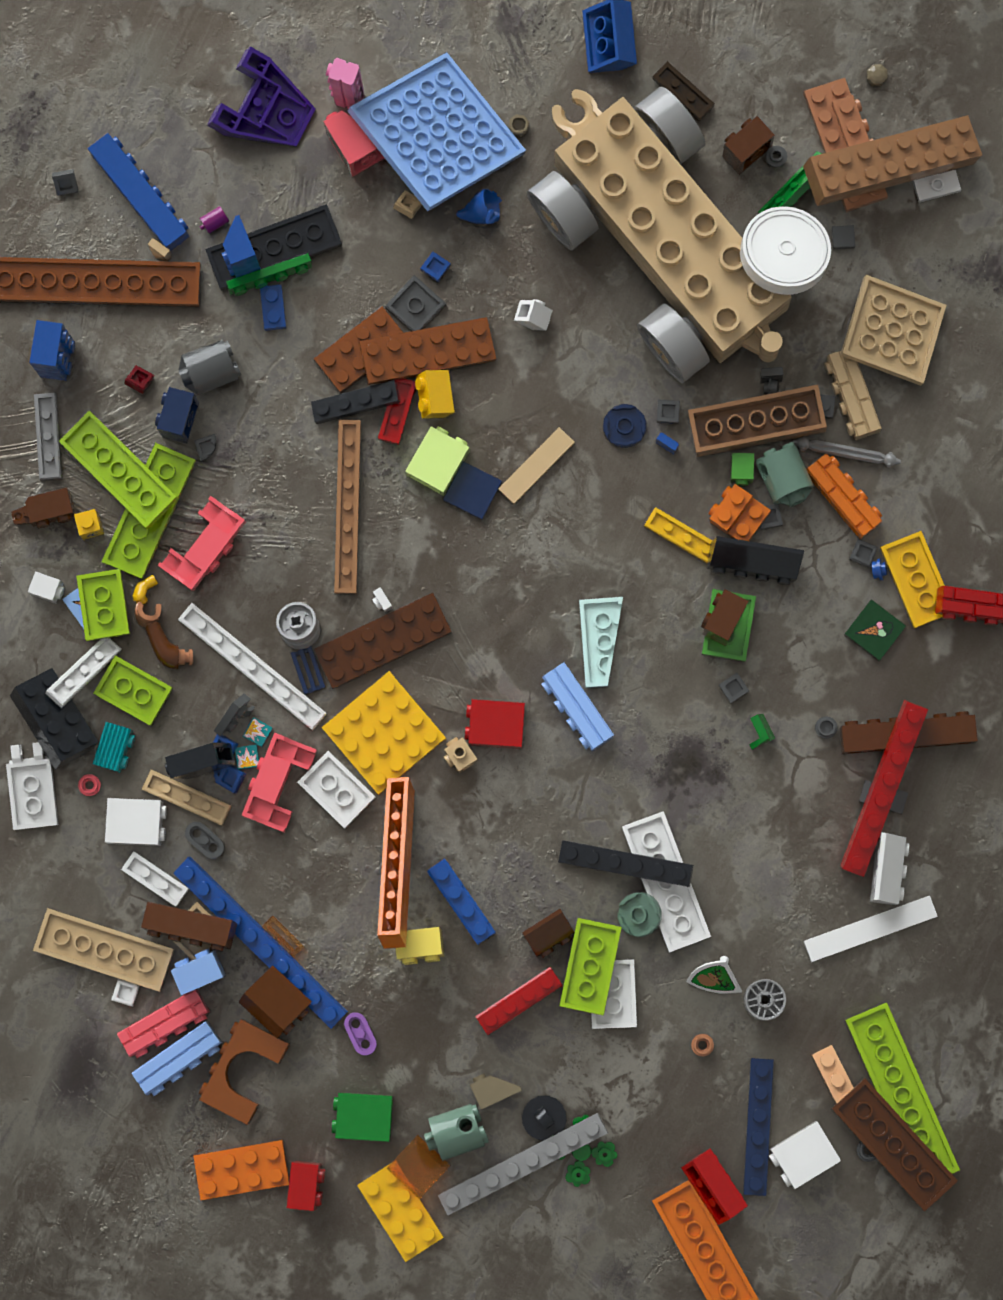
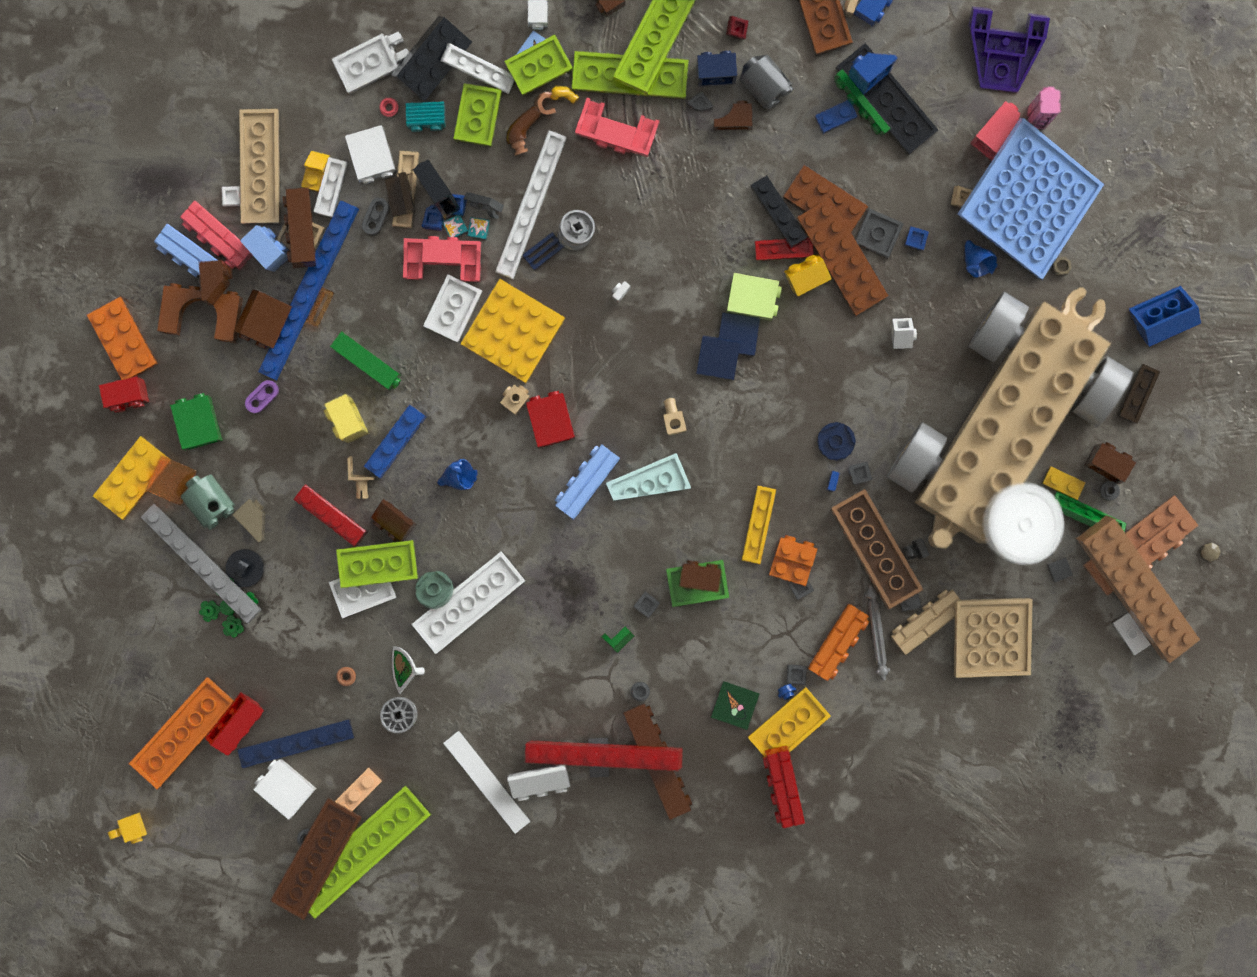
camera: 65 degrees right, 5 degrees up
yellow brick [74,509,104,540] -> none
magenta piece [199,206,229,234] -> none
reddish brown plate [314,593,452,689] -> none
medium nougat plate [334,420,361,594] -> none
orange brick [377,777,415,949] -> none
tan tile [498,427,575,505] -> none
black plate [558,840,694,887] -> none
black slope [707,536,804,585] -> none
bright green brick [730,453,754,487] -> none
sand green cylinder [756,442,814,507] -> none
none -> reddish brown slope [198,260,233,306]
none -> yellow slope [301,151,330,192]
none -> green slope [330,331,401,391]
none -> tan bracket [348,456,376,499]
none -> dark brown panel [385,172,415,217]
none -> blue hat [437,459,478,490]
none -> tan bracket [663,398,686,435]
none -> dark blue tile [696,335,740,380]
none -> reddish brown arch [713,101,752,131]
none -> yellow plate [1042,466,1085,500]

